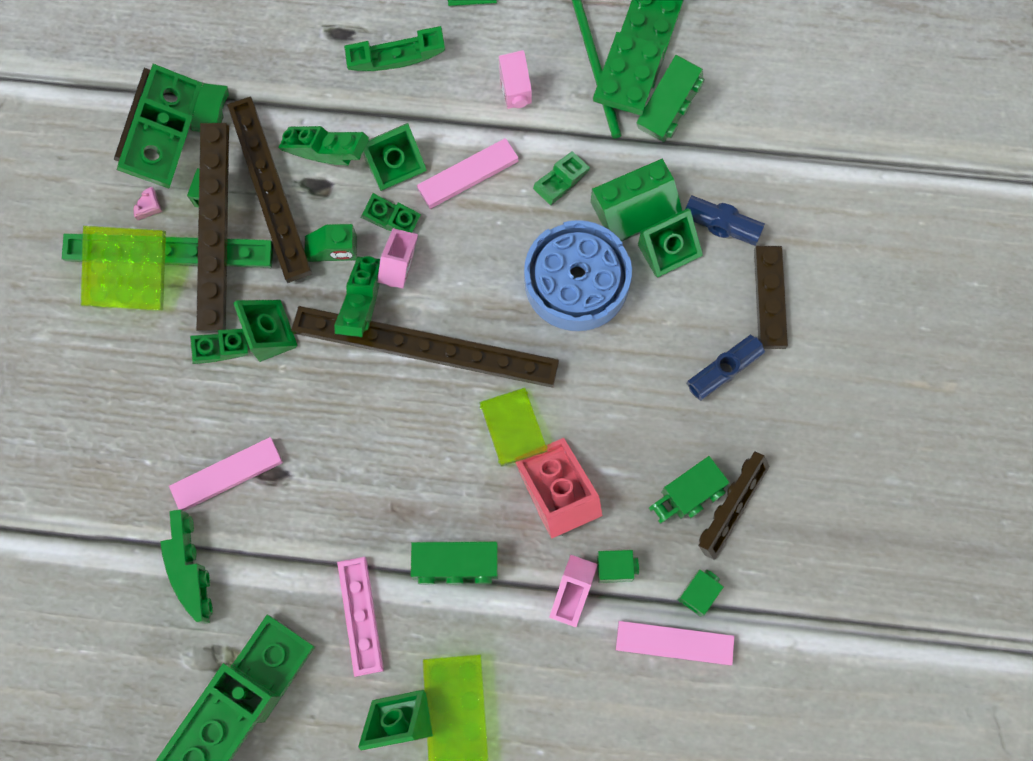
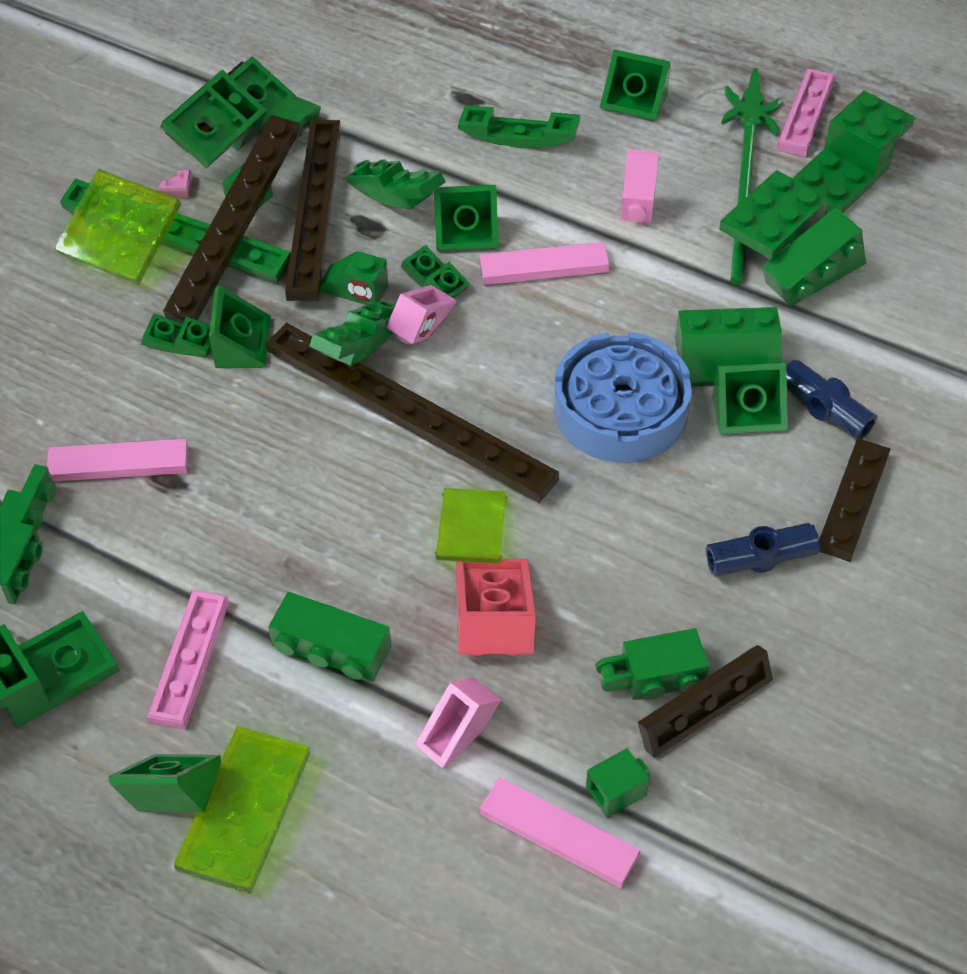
camera: 20 degrees right, 20 degrees down
green slope [533,151,590,206] -> none
green brick [597,550,639,583] -> none

